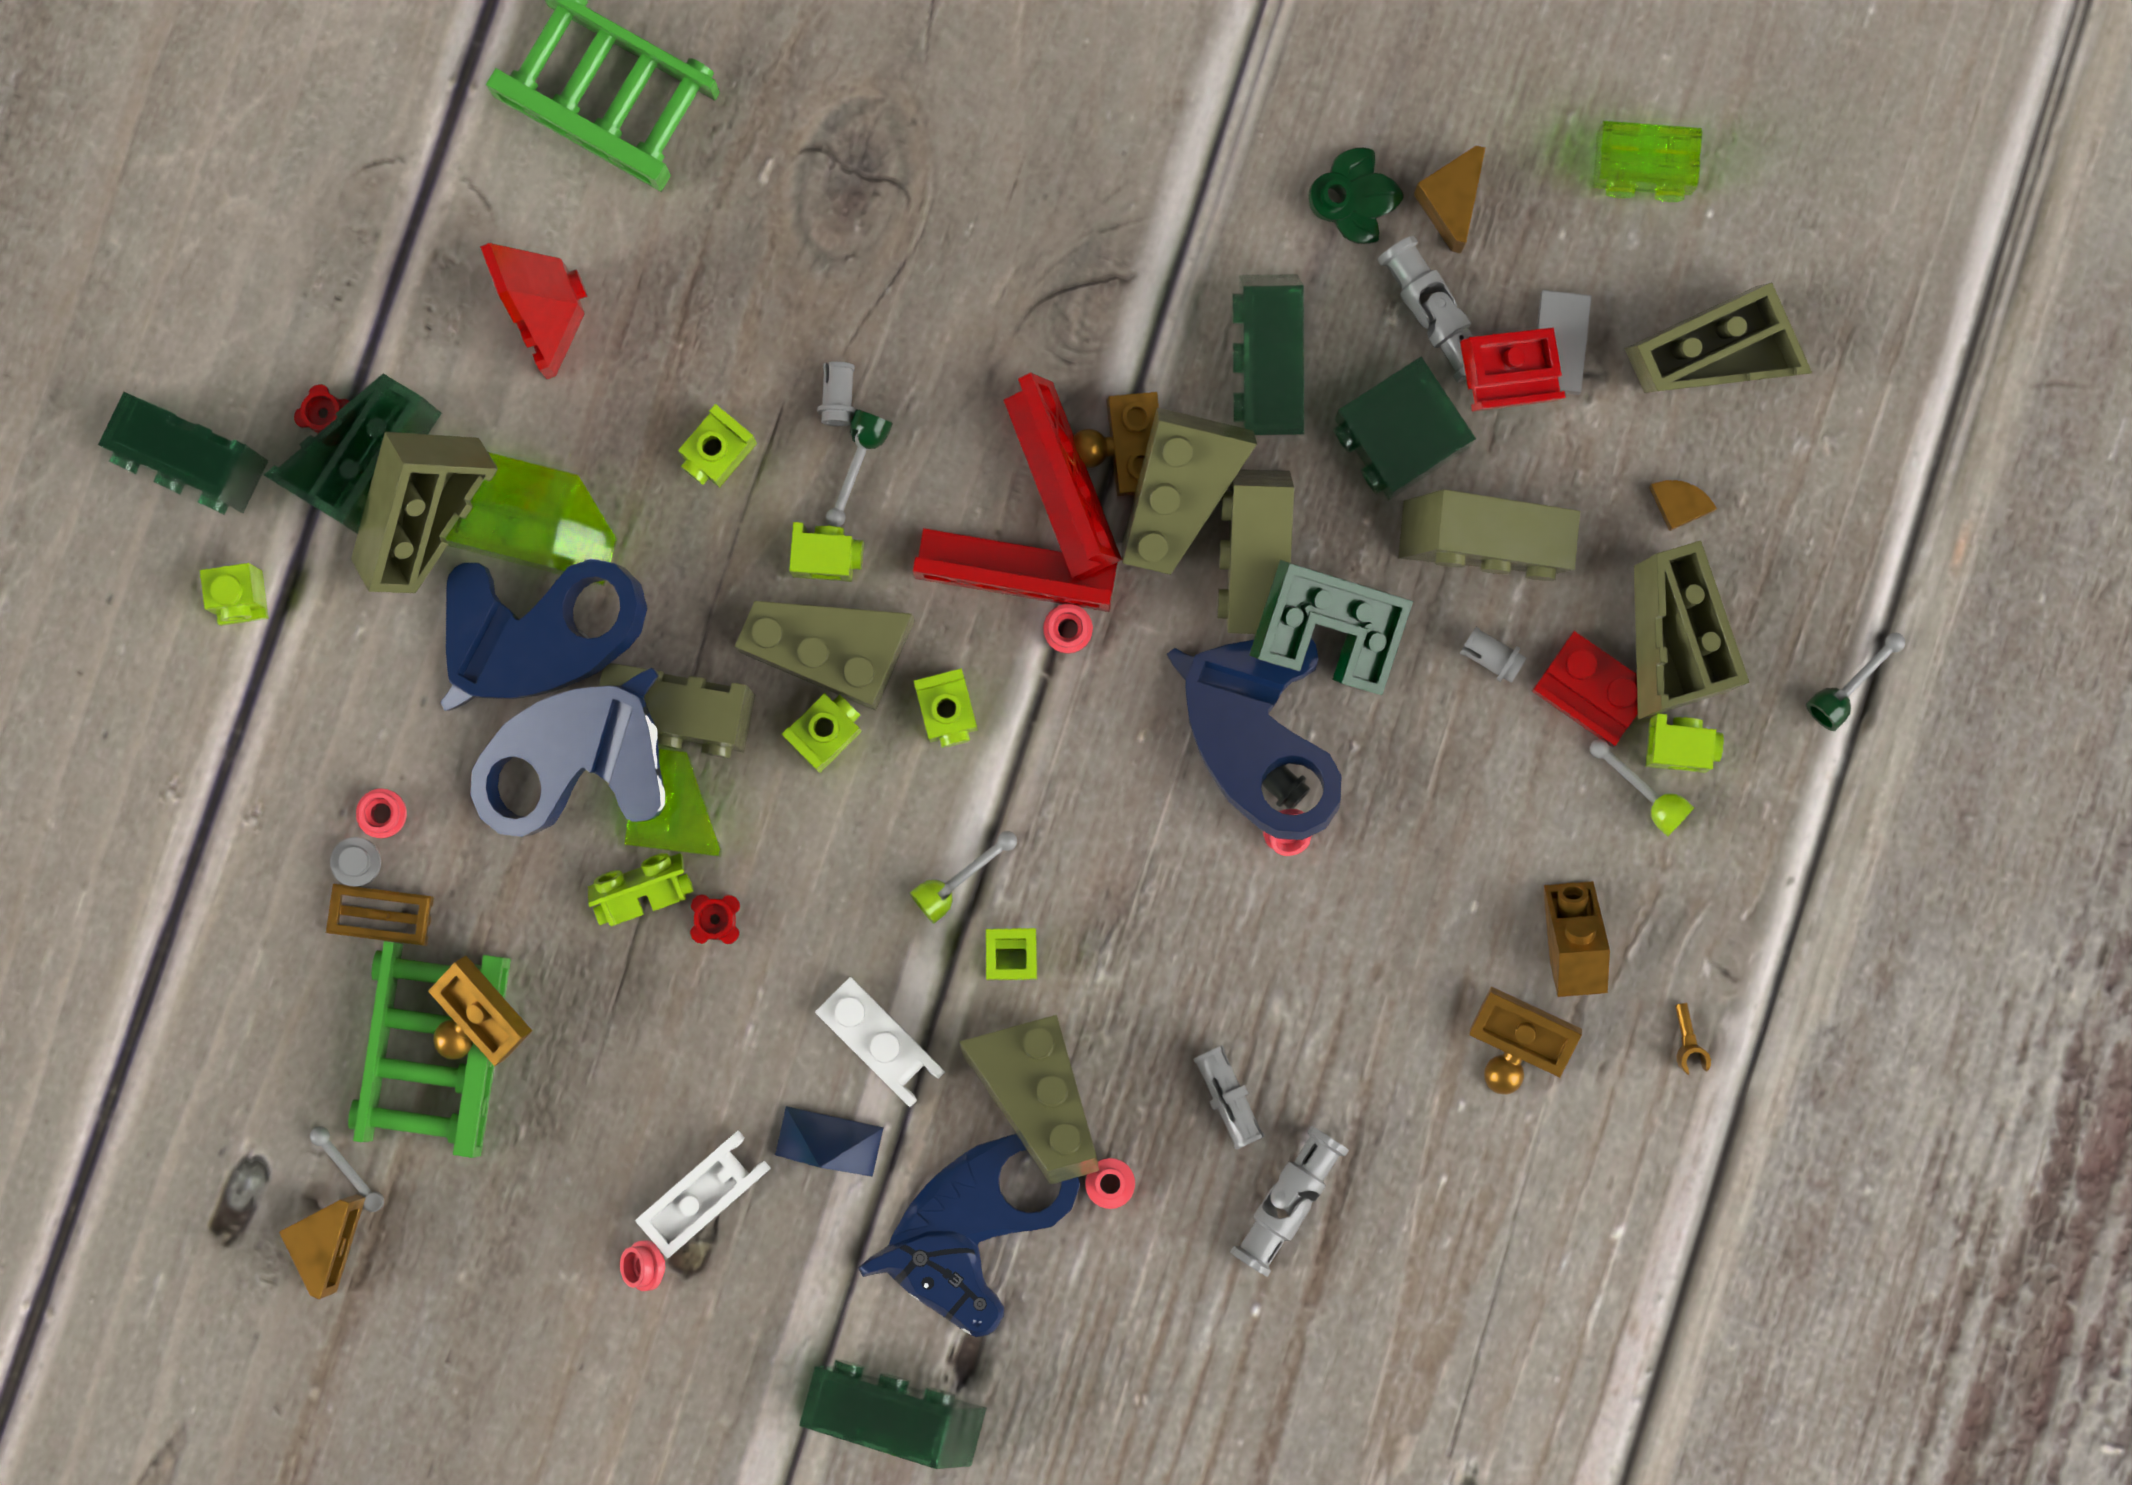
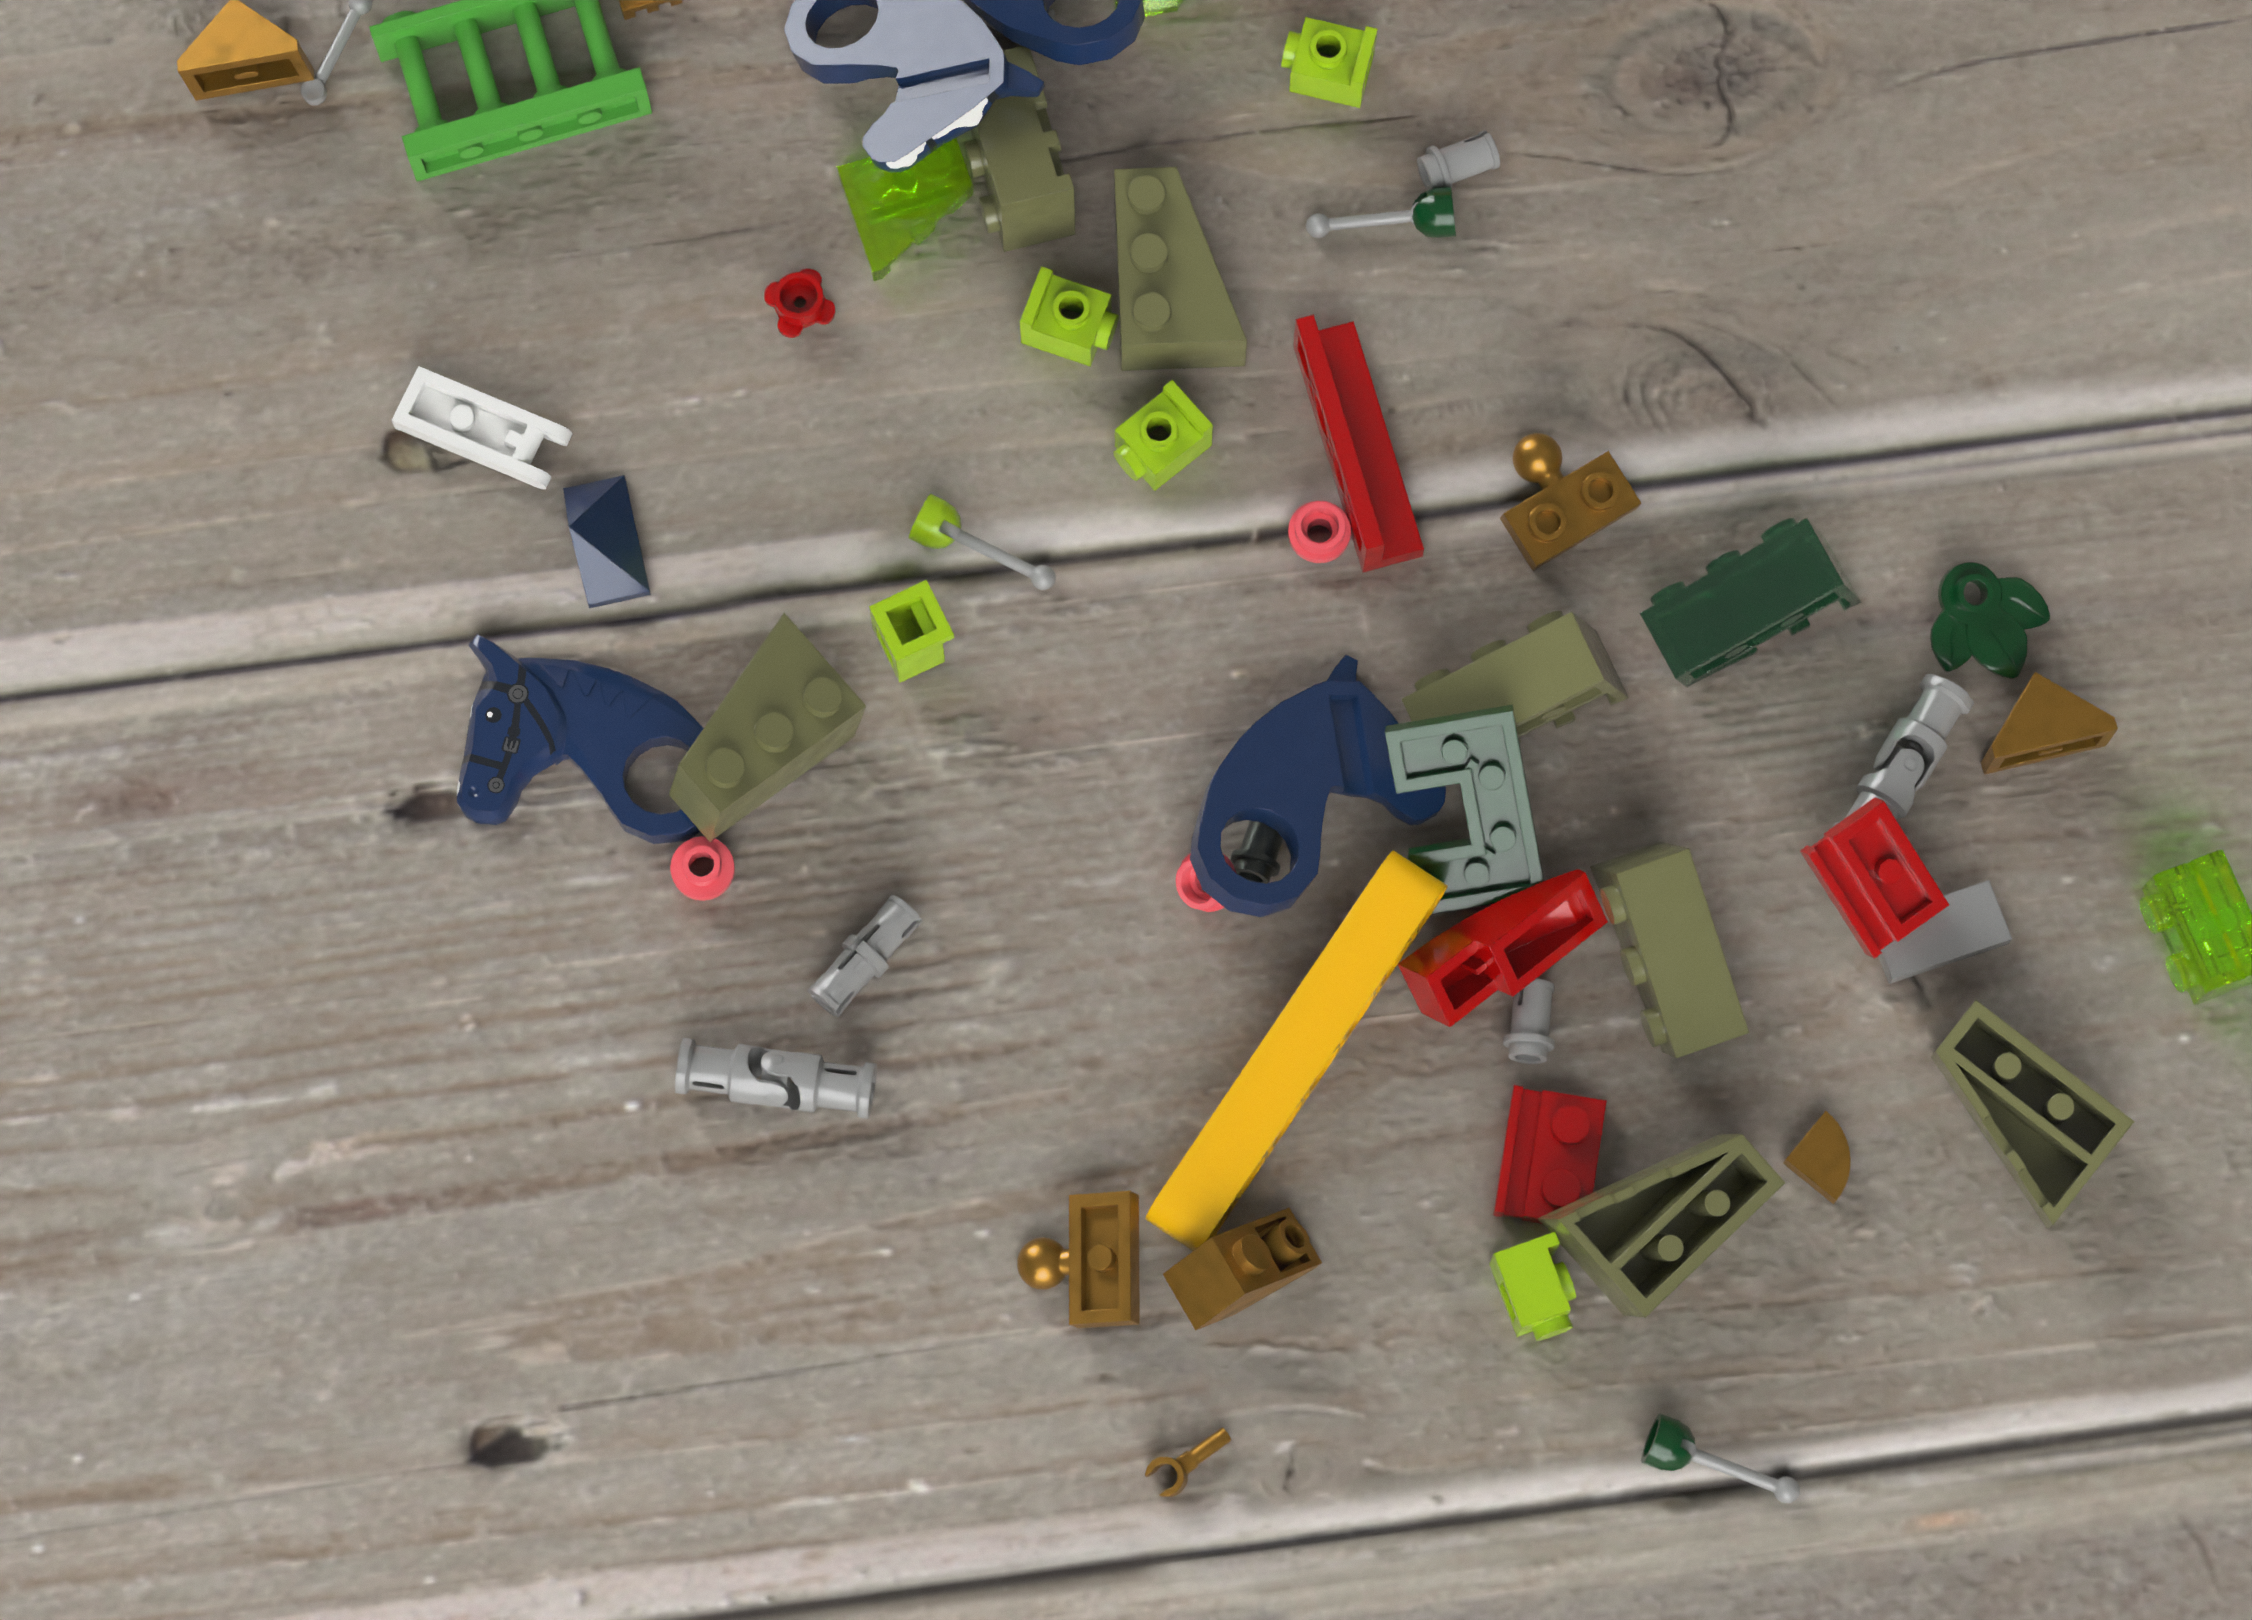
camera: 60 degrees right, 10 degrees down
pearl gold plate [428,955,533,1067] -> none
lime hinge [588,853,694,927] -> none
coral plate [620,1240,665,1291] -> none
lime brick [789,522,864,582] -> none
clear green wedge [799,1359,987,1469] -> none
white hinge [815,977,945,1107] -> none
red fence [1003,372,1122,580] -> none
olive wedge [1121,407,1257,575] -> none
clear green piece [1333,357,1476,501] -> none
hinge [1590,739,1695,837] -> none
none -> yellow beam [1145,850,1448,1251]
none -> red slope [1398,869,1608,1027]

